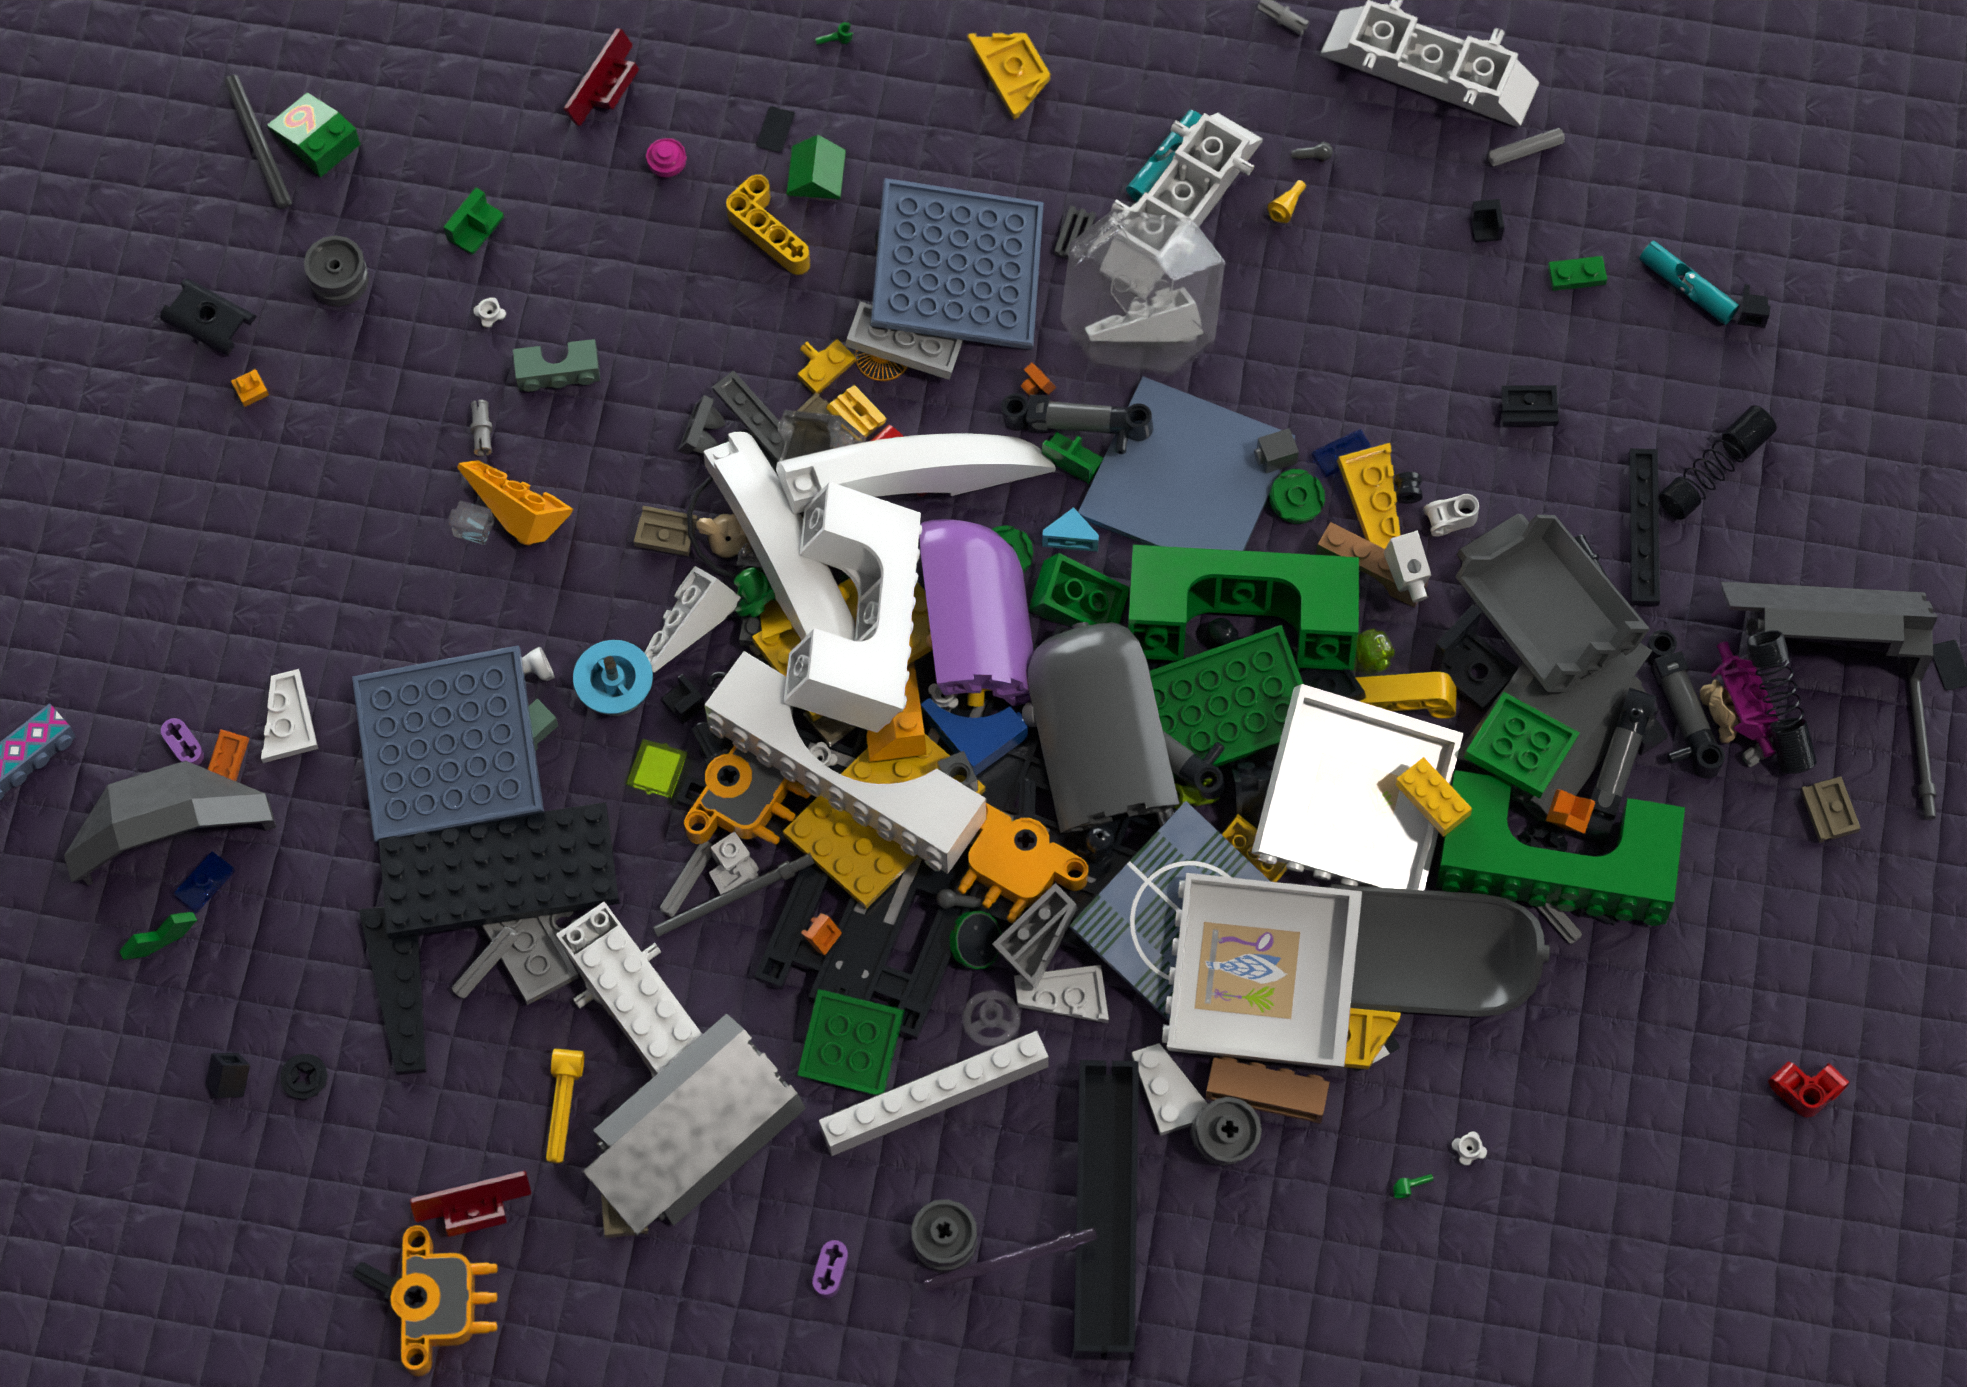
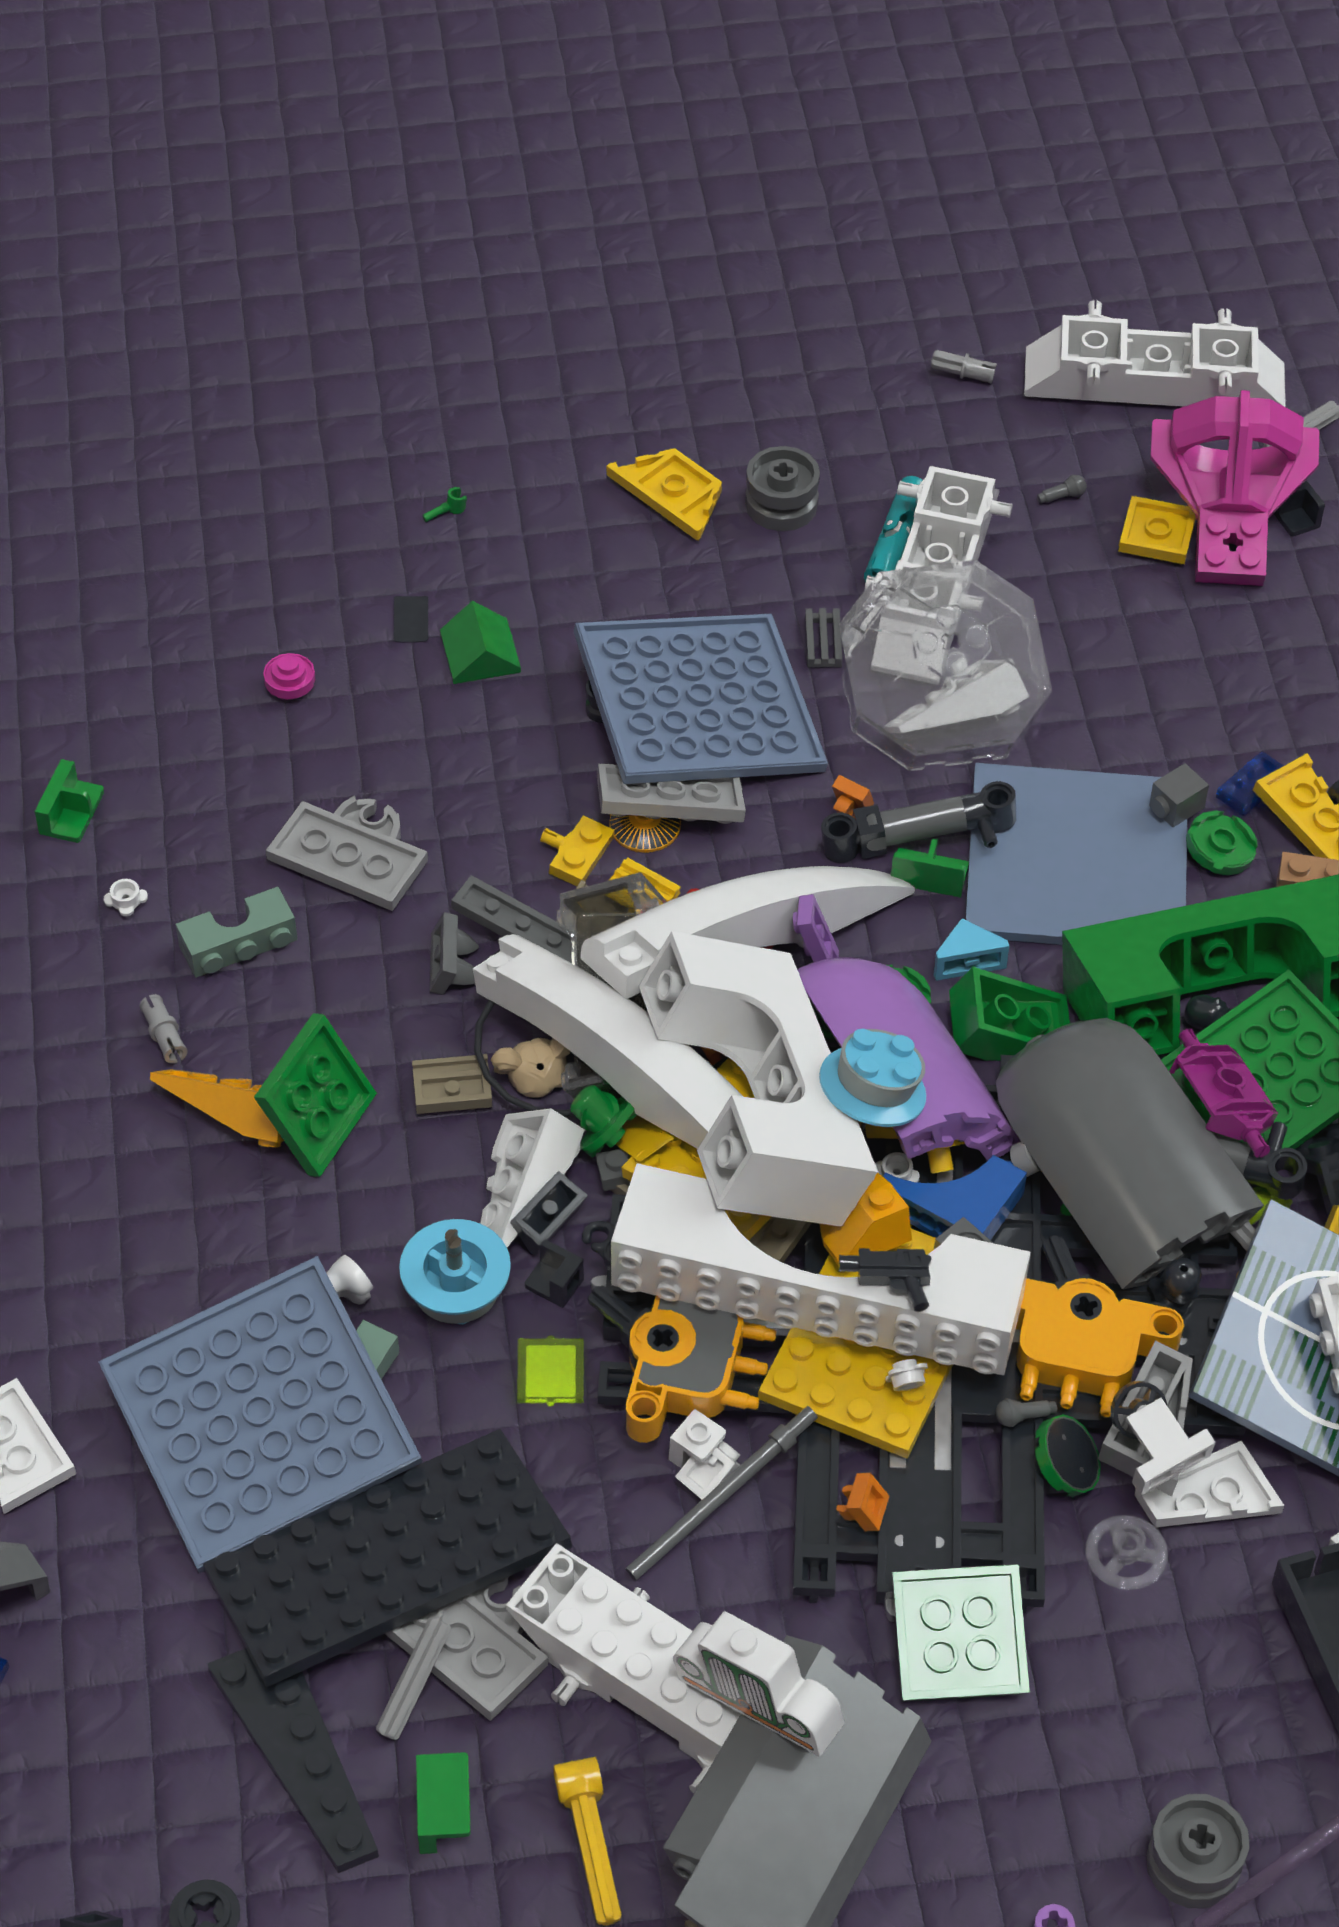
camera: 20 degrees left, 15 degrees down
clear brick [448,501,494,545] -> none
dark red bracket [564,28,639,126] -> none
light grey axle [660,841,713,917] -> none
yellow beam [726,174,810,275] -> none
white brick [819,1031,1048,1156] -> none
yellow cone [1267,180,1306,223] -> none
none -> green plate [254,1013,377,1177]
none -> light grey plate [266,795,428,911]
none -> green panel [416,1752,471,1854]
none -> black slope [510,1171,588,1256]
none -> white brick [673,1611,845,1757]
none -> dark grey wheel [745,446,820,531]
none -> medium lavender plate [793,894,839,962]
none -> medium azure piece [819,1029,926,1131]
none -> black piece [839,1248,932,1312]
none -> white plate [885,1359,928,1391]
none -> white piece [1111,1381,1216,1496]
none -> yellow plate [1118,496,1196,564]
none -> dark pink plate [1150,390,1320,586]
none -> magenta plate [1169,1029,1278,1158]

